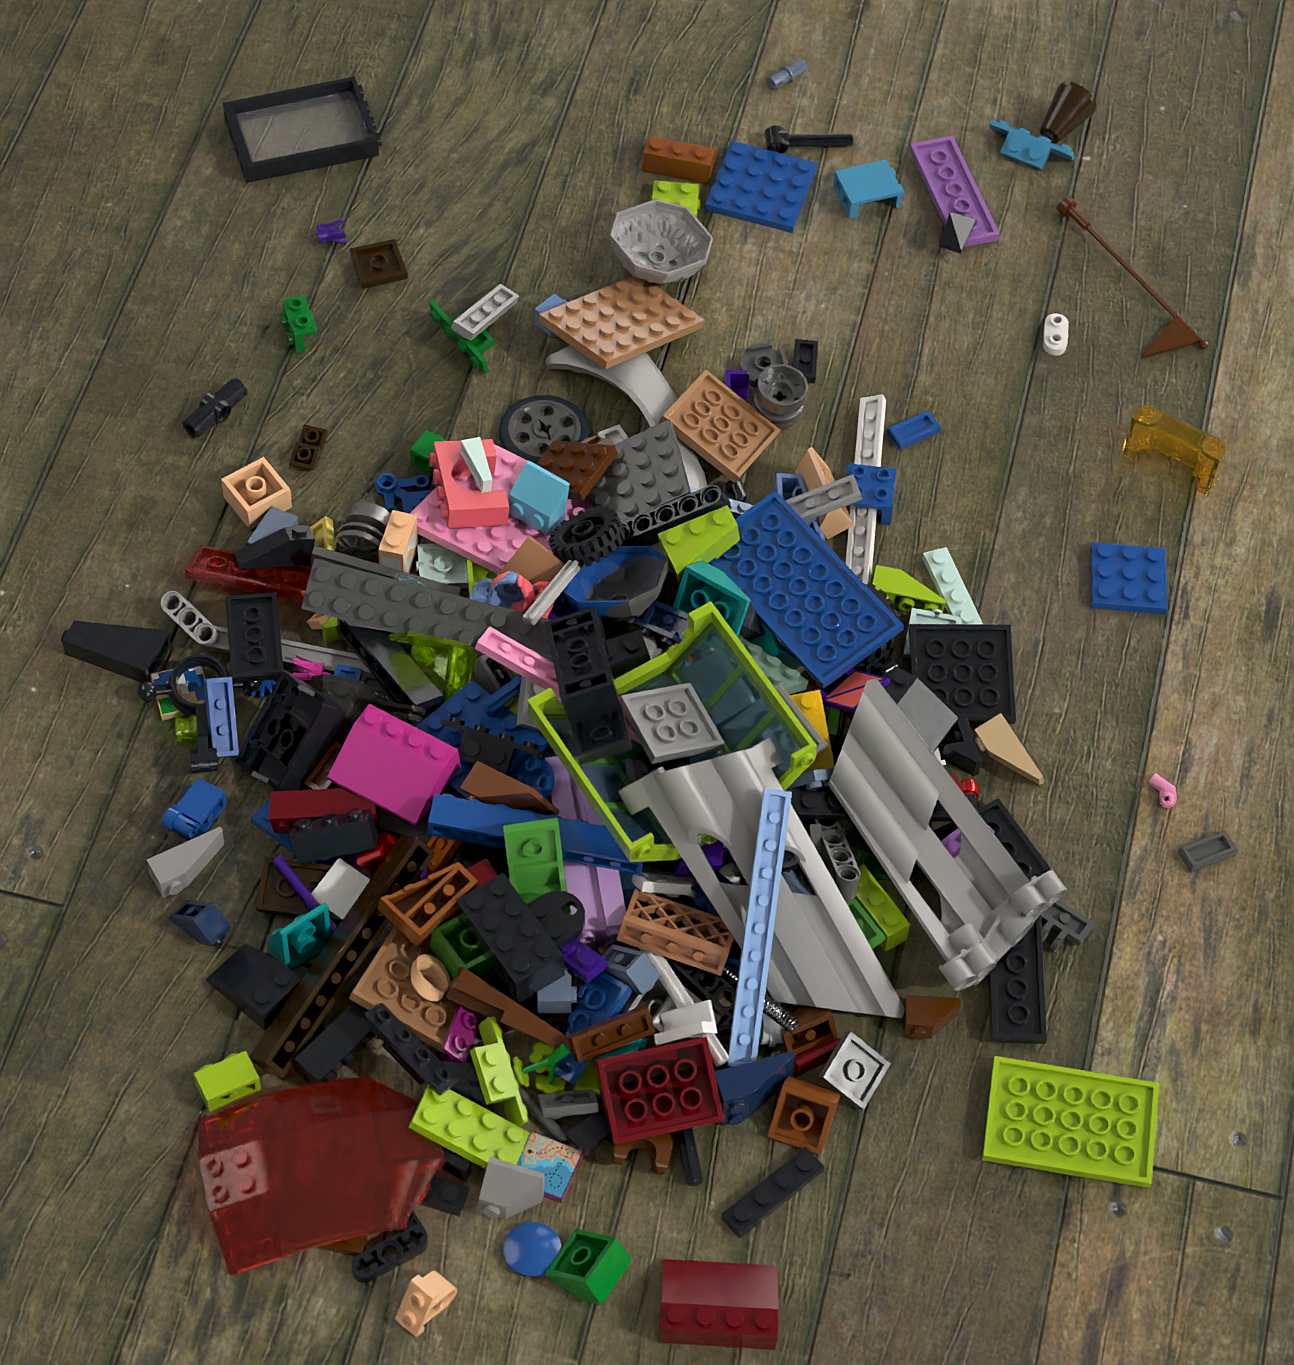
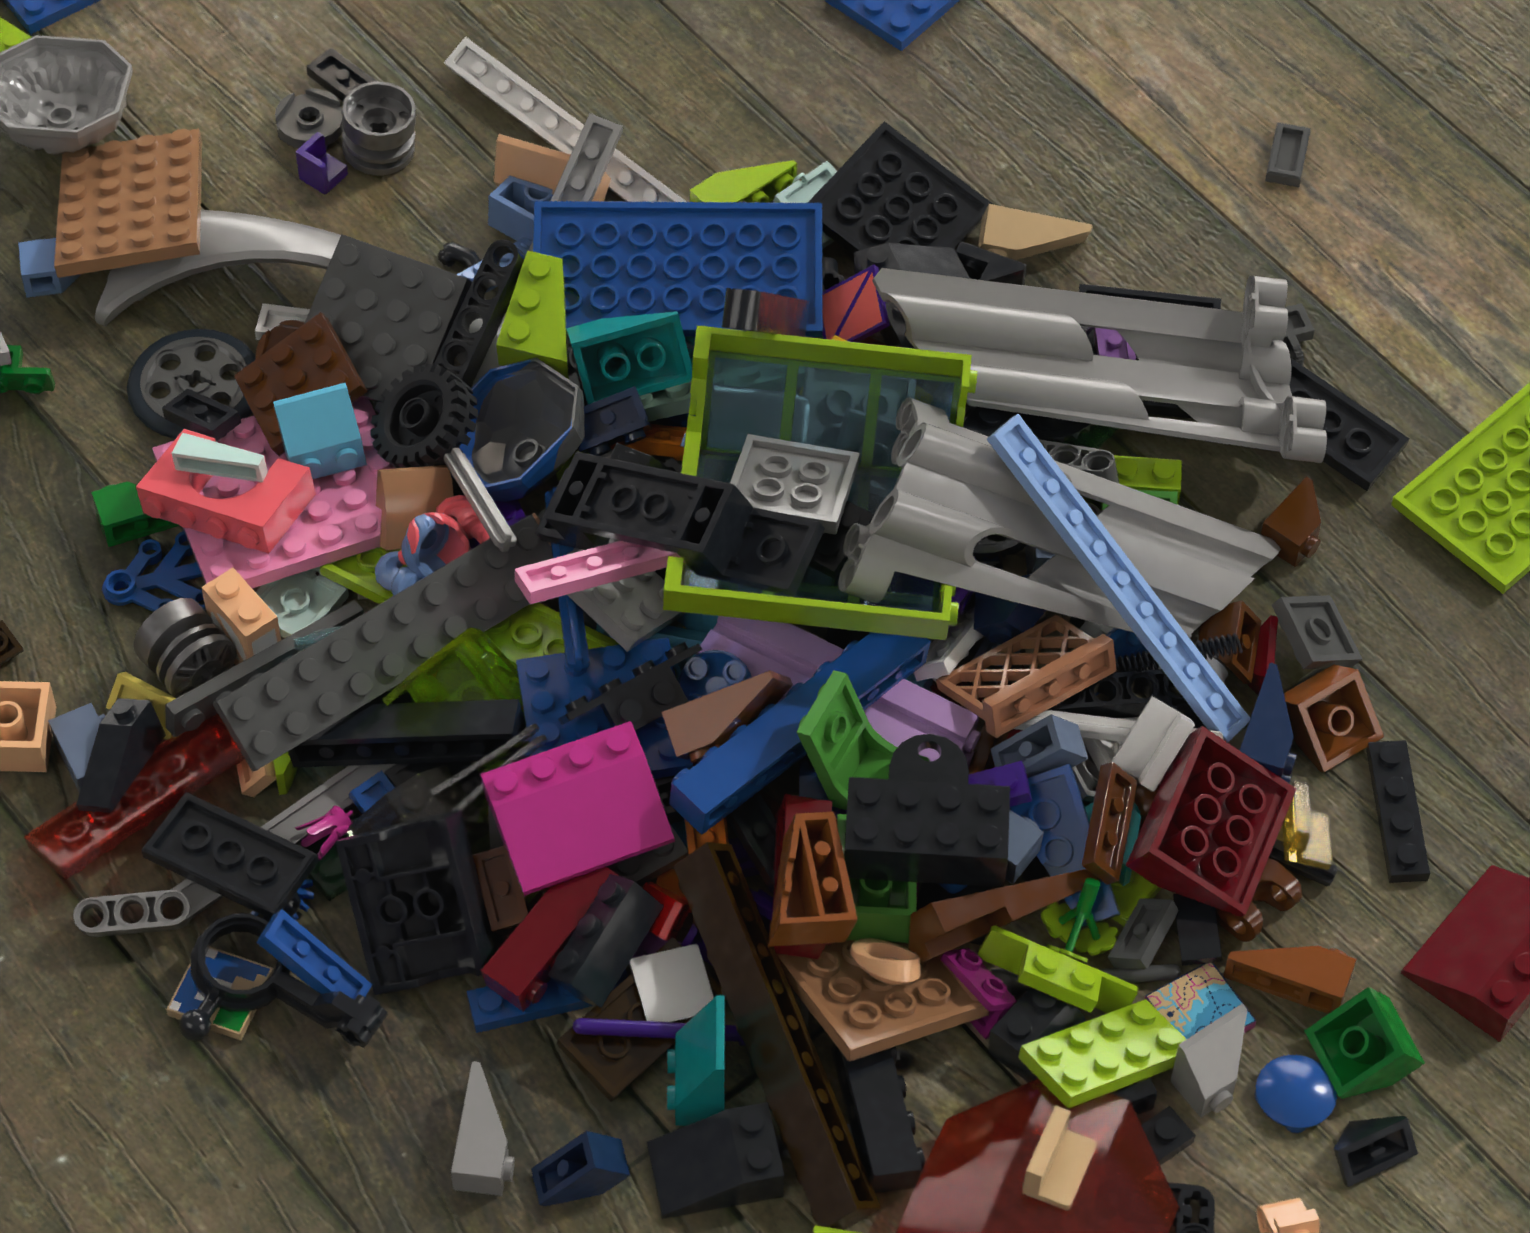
camera: 50 degrees left, 0 degrees up
black slope [61,621,171,683] -> none
blue hinge [162,778,227,840] -> none
clear neon green wheel [175,715,197,742] -> none
black bracket [363,1003,458,1096] -> none
dark grey slope [474,654,515,695] -> none
medium nougat plate [658,370,781,483] -> none
blue bracket [846,464,897,525] -> none
blue tile [887,410,941,450] -> none
light aqua plate [922,547,983,624] -> none
bright pink arm [1149,773,1177,808] -> none
none -> black plate [162,389,241,442]
none -> black beam [722,288,809,337]
none -> tan panel [1022,1105,1097,1210]
none -> dark orange slope [1223,946,1357,1014]
none -> clear yellow panel [1283,781,1332,870]
none -> black slope [1334,1115,1418,1187]

